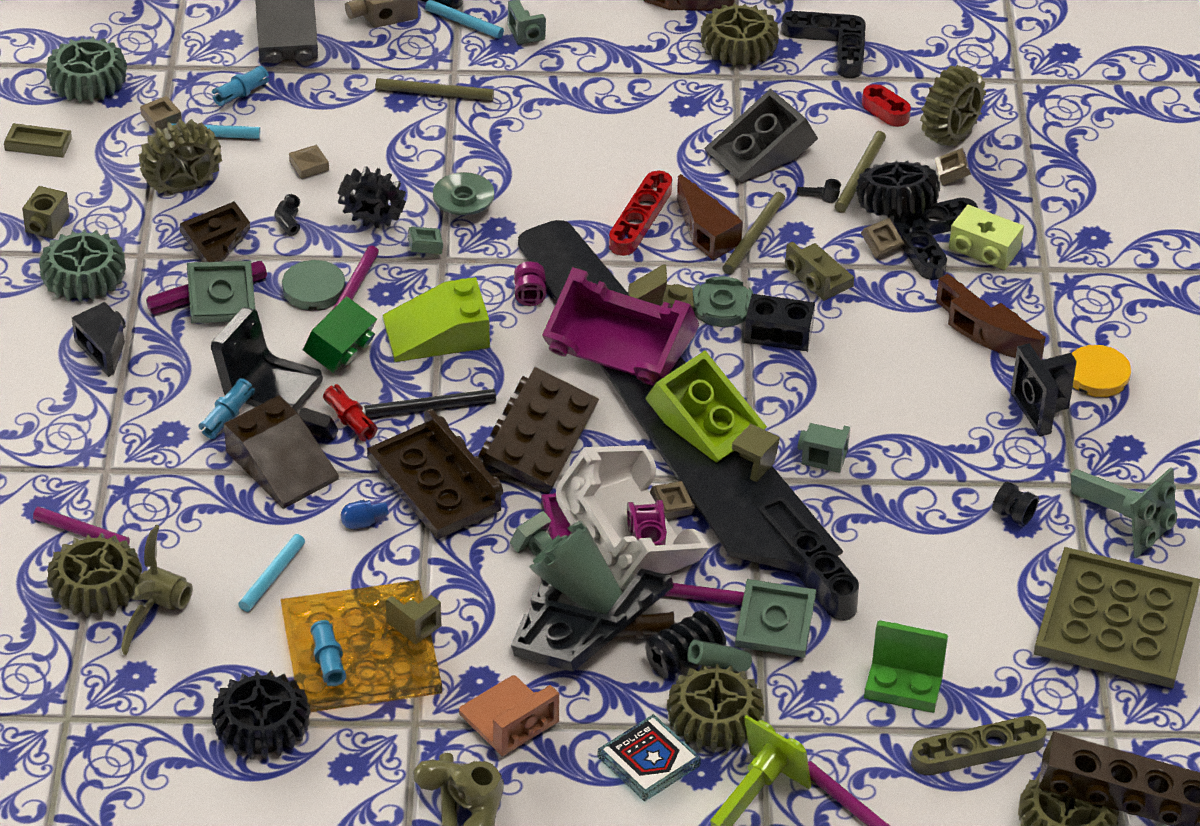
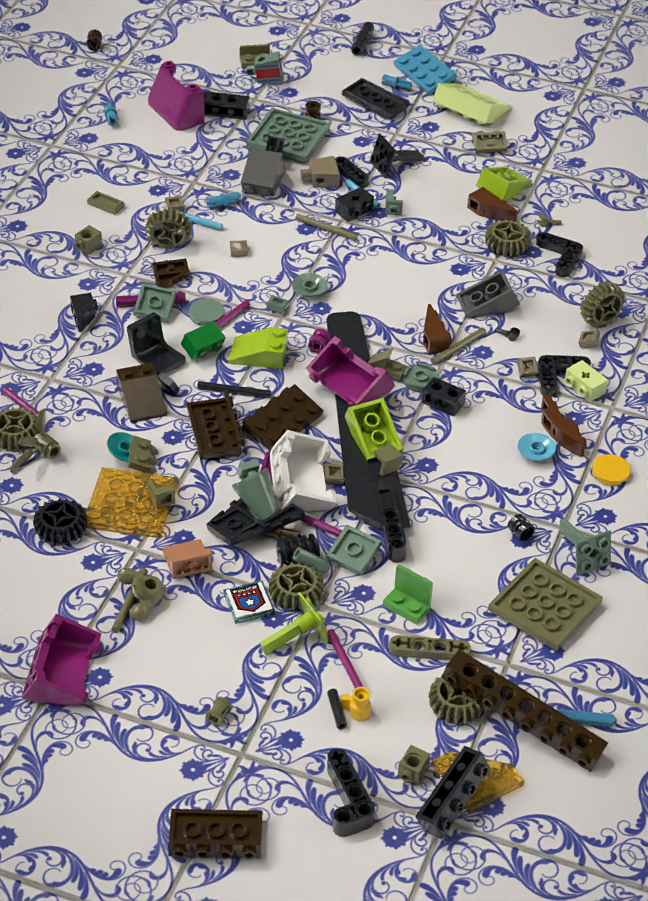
camera: 20 degrees right, 0 degrees up
sand green gear [39,229,126,302] -> none
sand green gear [46,36,127,103] -> none
dark azure pin [198,378,255,439] -> none
medium azure bar [238,534,305,612] -> none
black arm [274,194,300,236] -> none
dark azure pin [310,620,346,686] -> none
red pin [323,384,378,441] -> none
black gear [337,166,406,228] -> none
blue cylinder [341,500,389,530] -> none
red beam [609,170,673,256] -> none
magenta piece [627,500,667,546] -> none
olive bracket [785,242,854,301] -> none
sand green brick [797,423,850,473] -> none
olive bar [835,131,886,213] -> none
black gear [856,160,940,218] -> none
red beam [862,84,911,127] -> none
black bracket [1011,343,1077,437] -> none
none -> teal dish [107,432,133,462]
none -> olive plate [128,435,159,473]
none -> black brick [335,187,374,222]
none -> medium azure dish [518,433,556,461]

